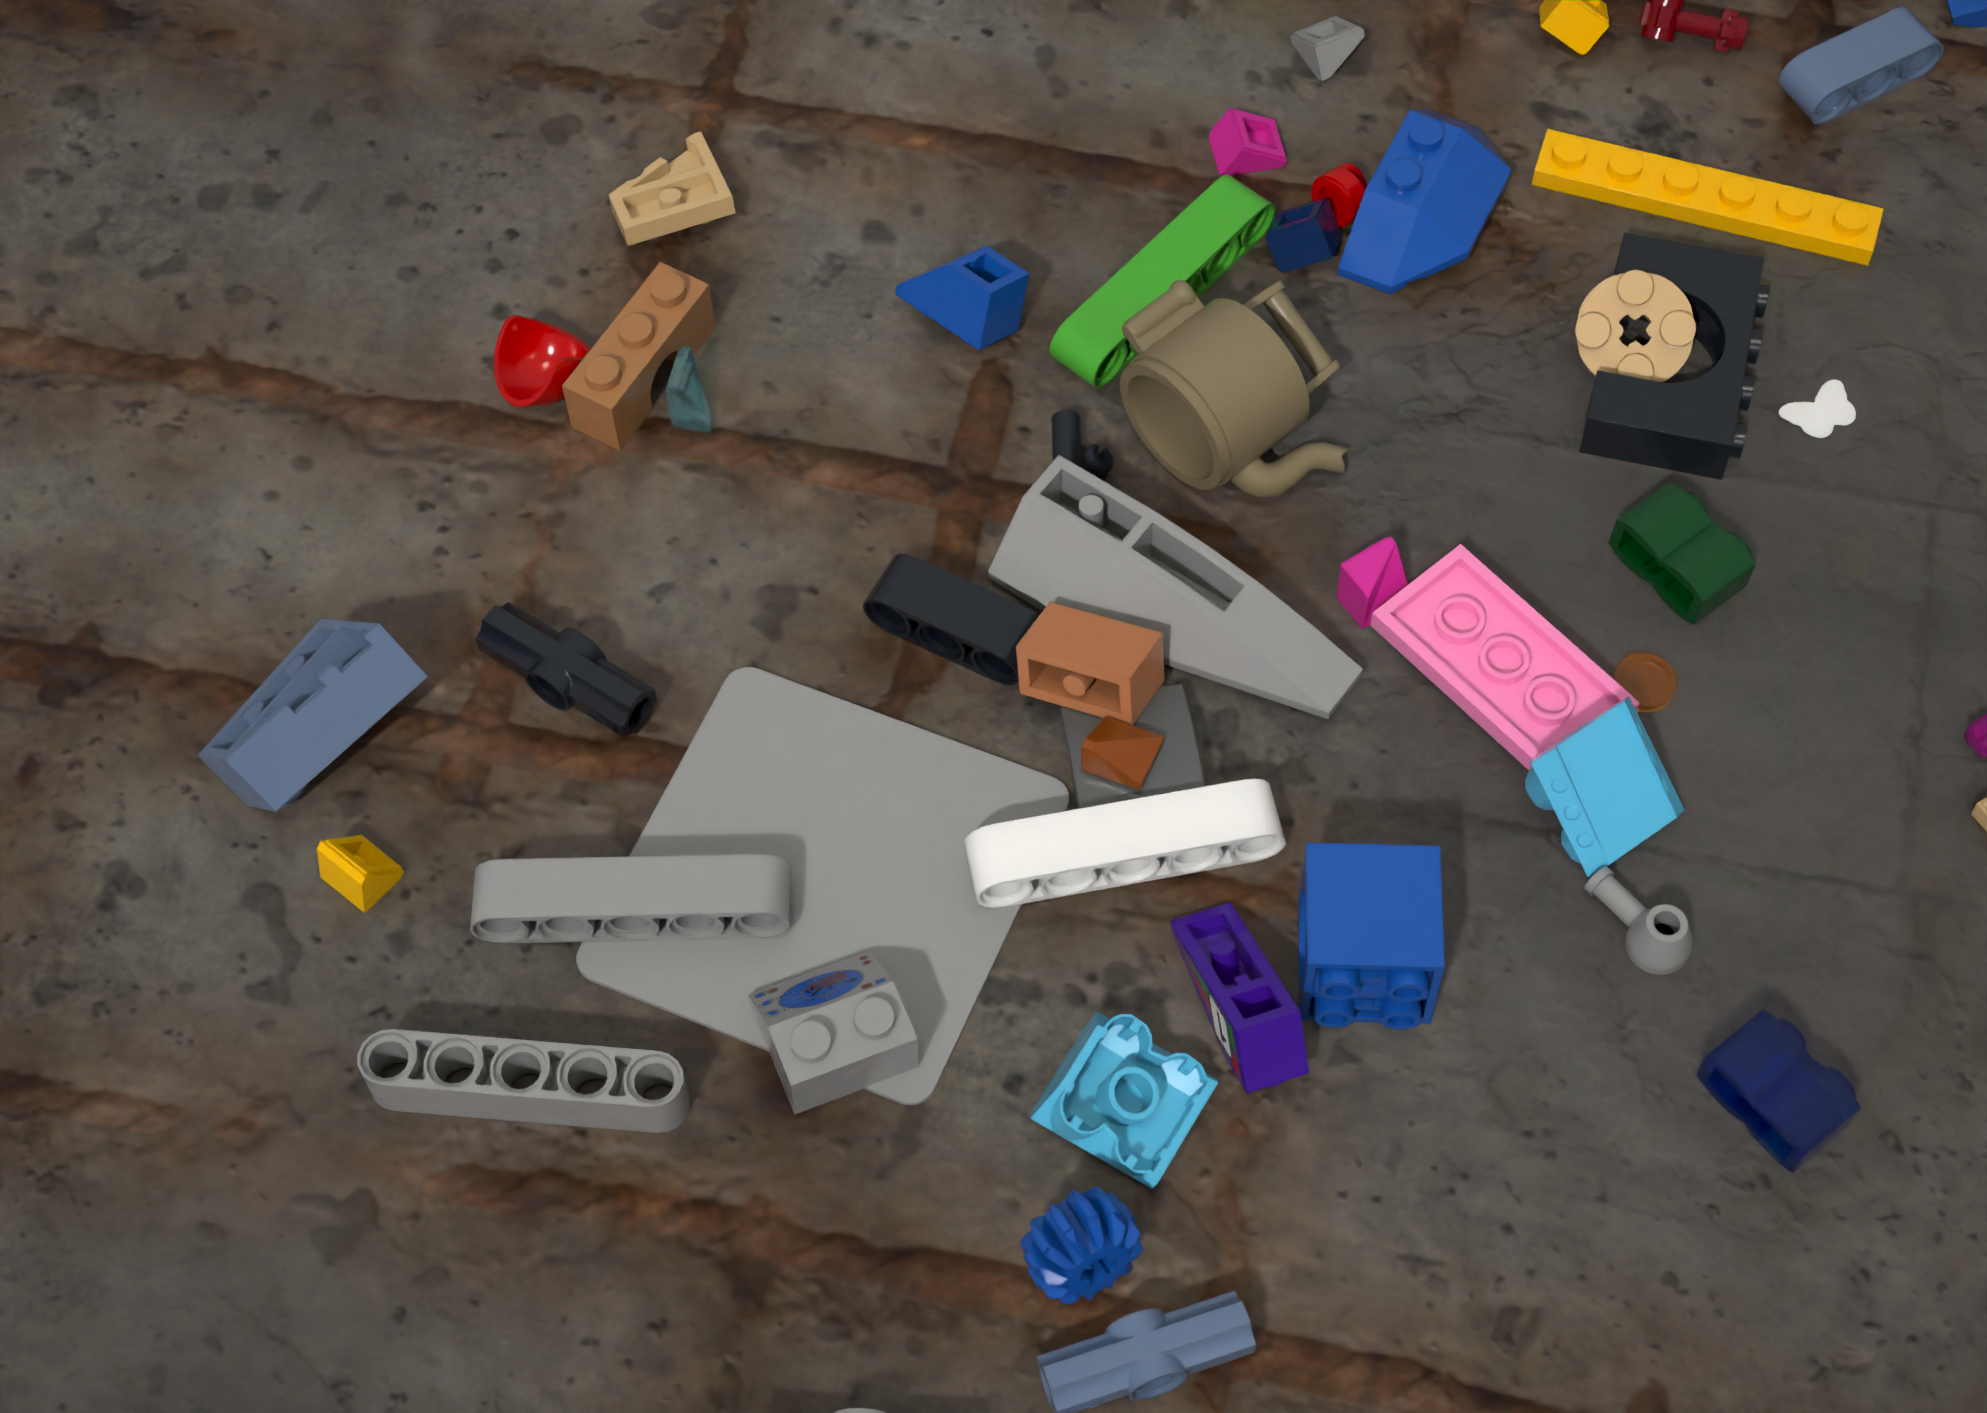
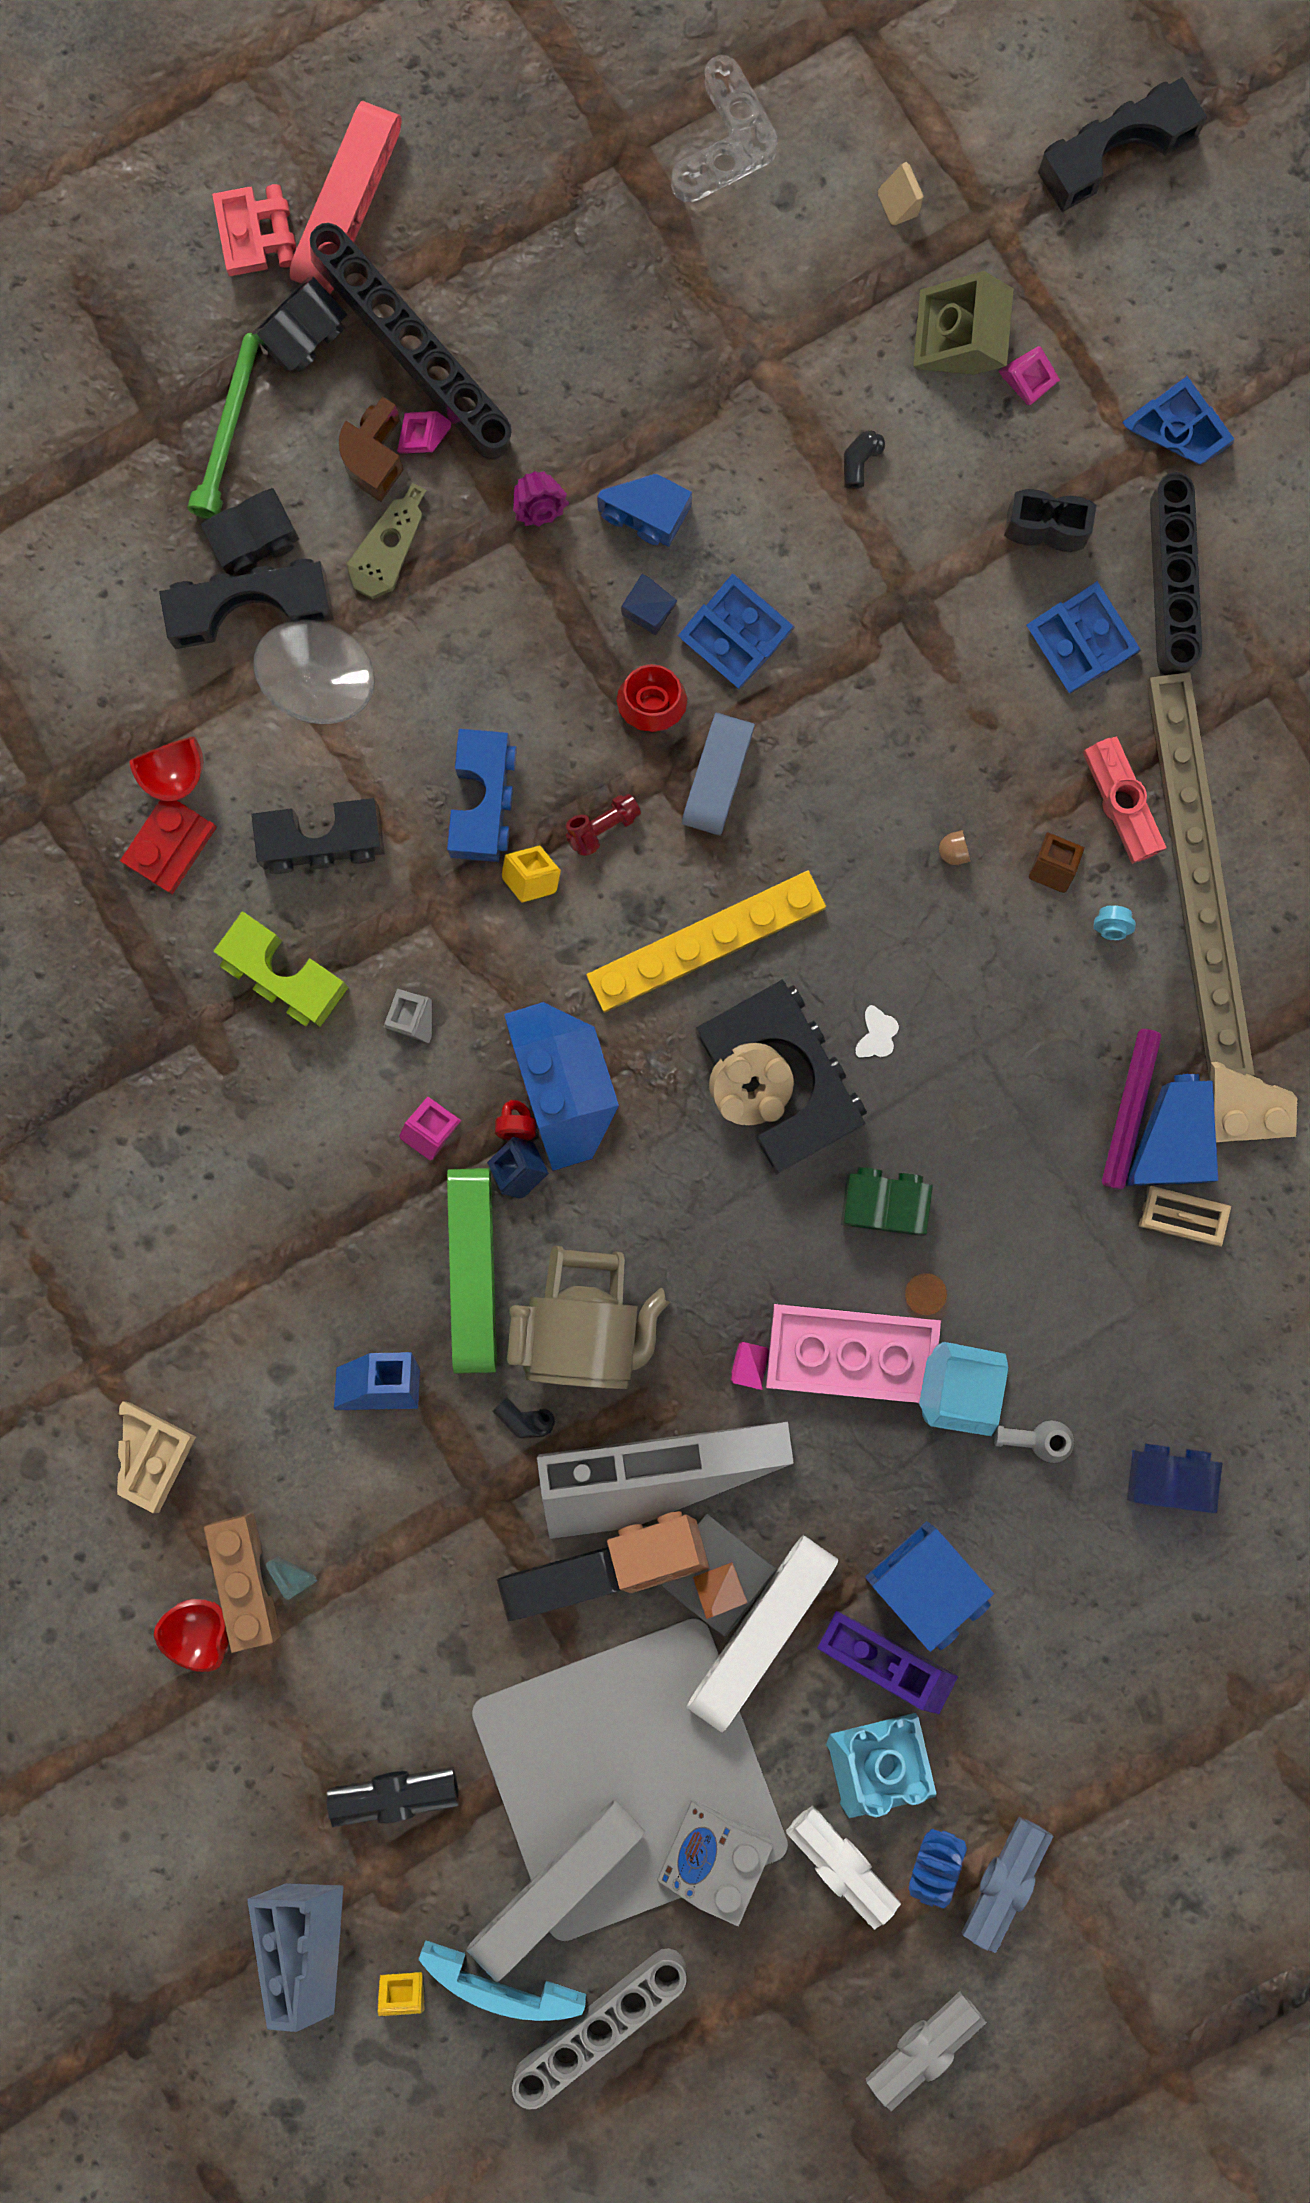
camera: 45 degrees left, 25 degrees up
none -> medium azure slope [419,1940,586,2021]
none -> white piece [786,1806,901,1930]

